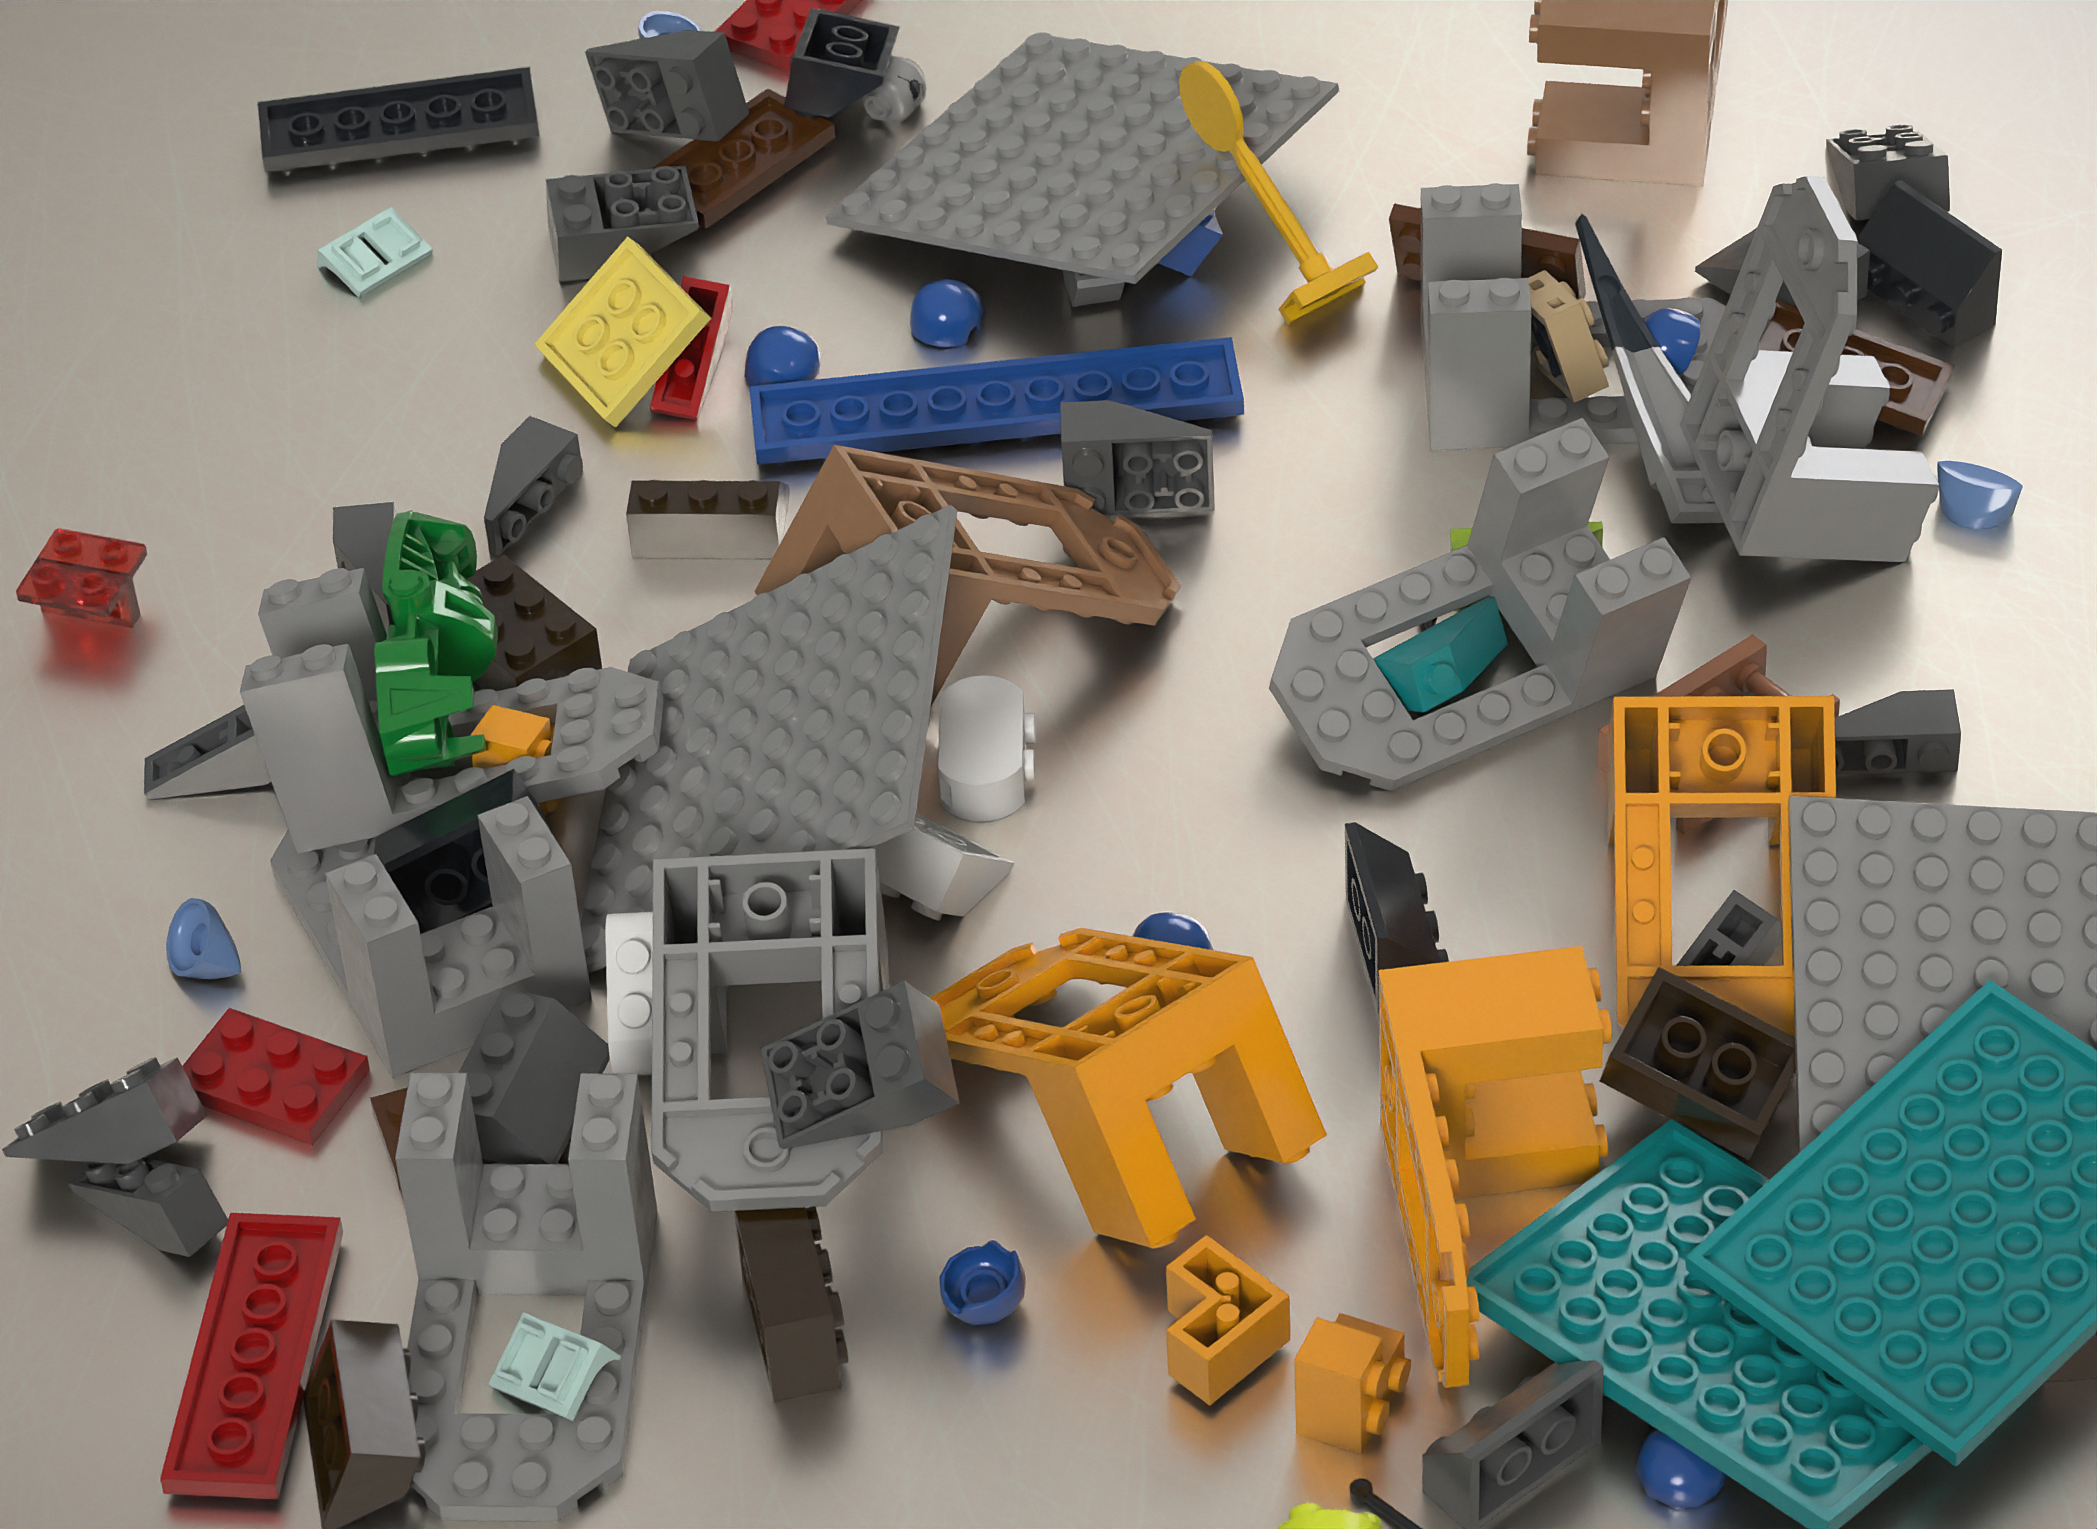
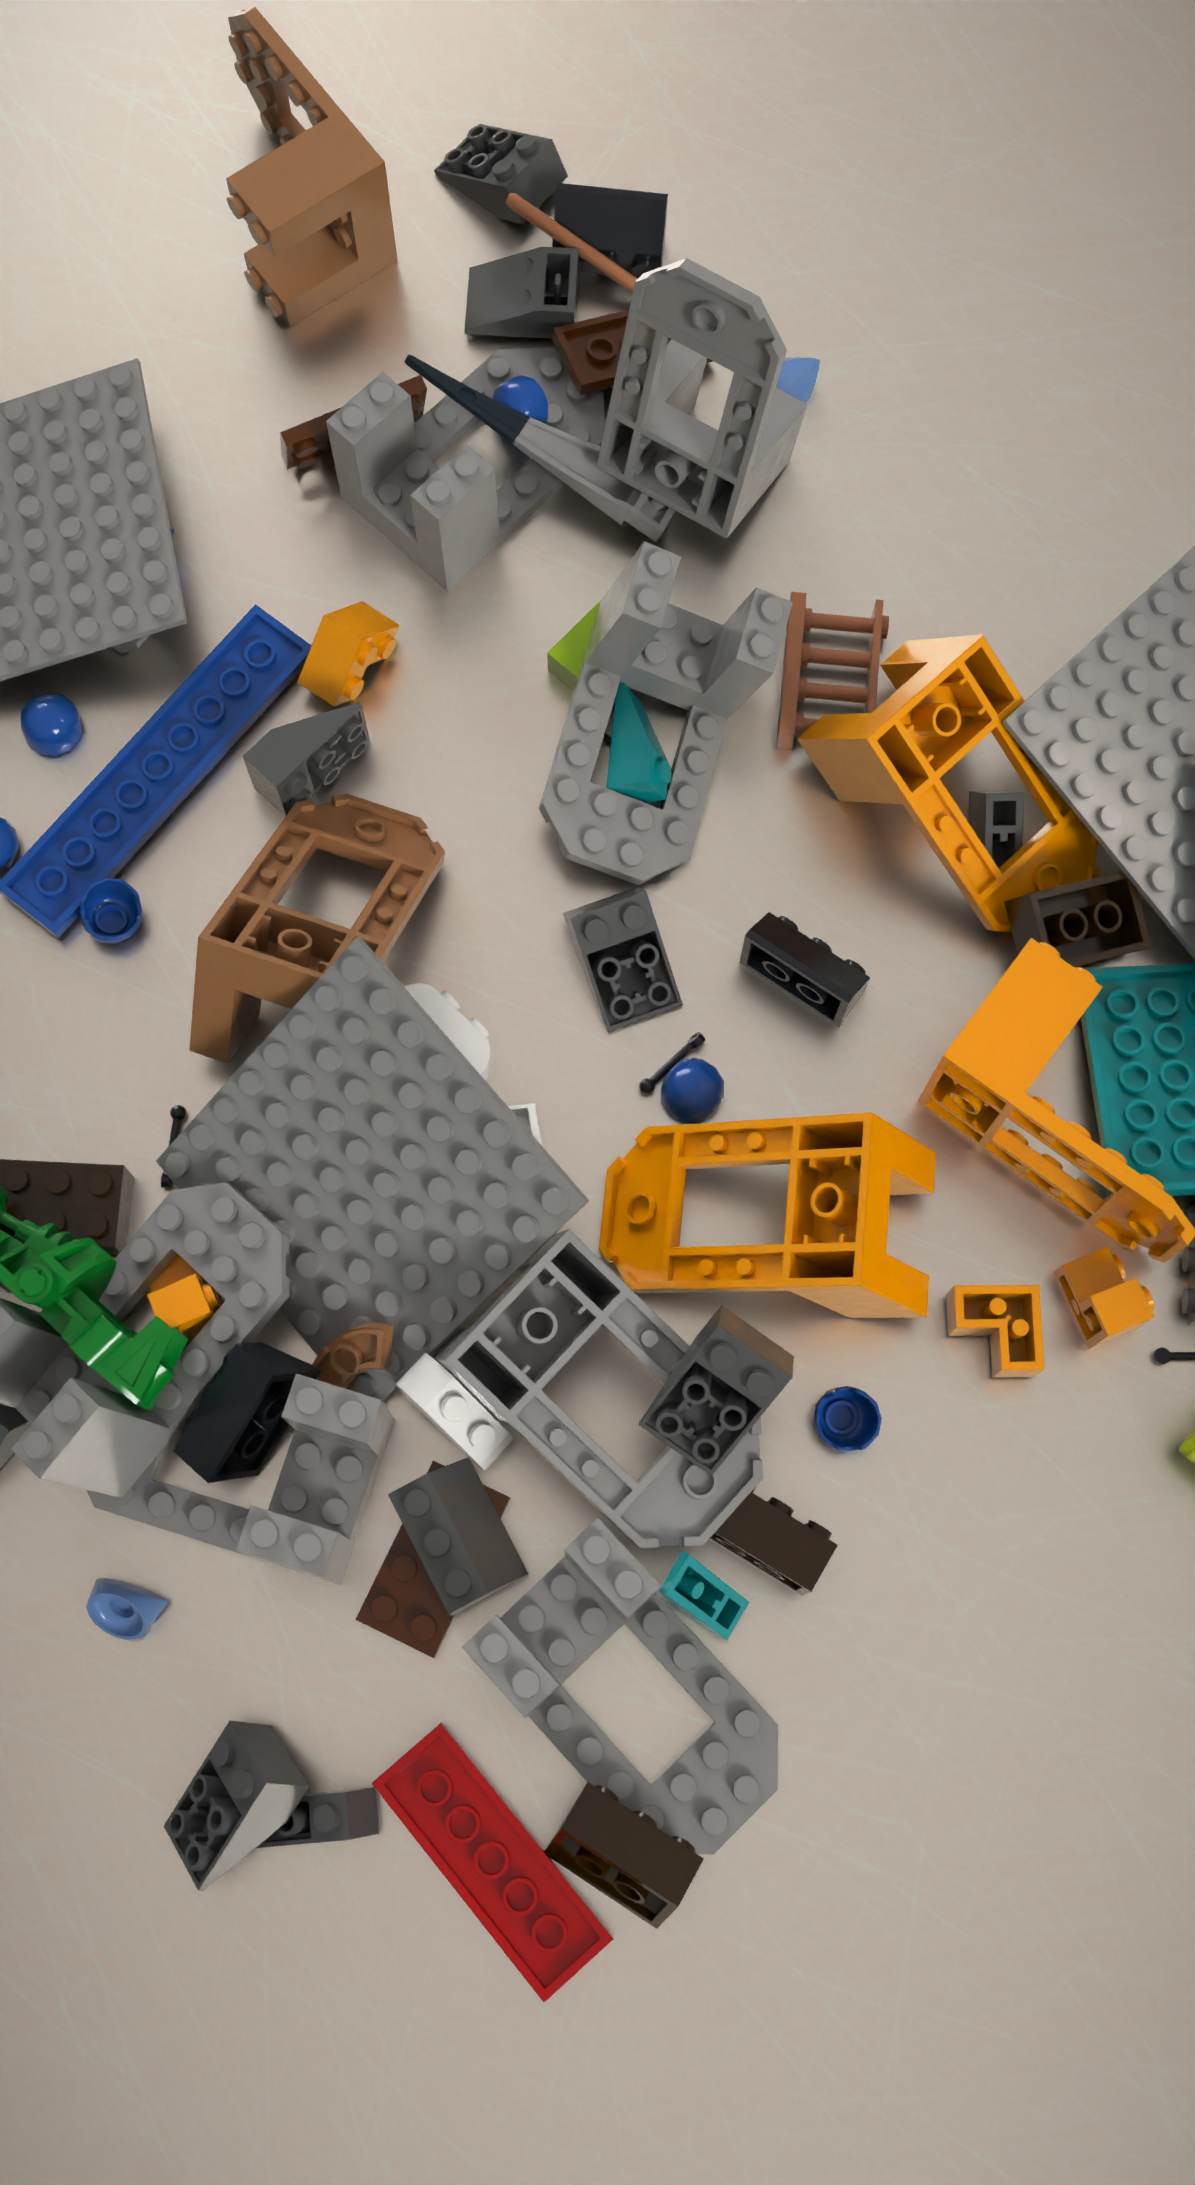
camera: 50 degrees left, 30 degrees up
red plate [182,1008,370,1145] -> none
light aqua piece [488,1312,621,1421] -> none
slope [626,480,790,559] -> none
yellow piece [1179,60,1379,325] -> none
tan piece [1528,270,1609,403] -> none
dark grey slope [1835,689,1961,775] -> none
none -> blue hair [80,878,142,944]
none -> light orange brick [297,601,399,707]
none -> medium nougat tile [312,1323,394,1391]
none -> nougat bar [505,193,638,294]
none -> dark grey slope [563,887,683,1032]
none -> black hinge [639,1032,705,1094]
none -> teal slope [659,1551,749,1640]

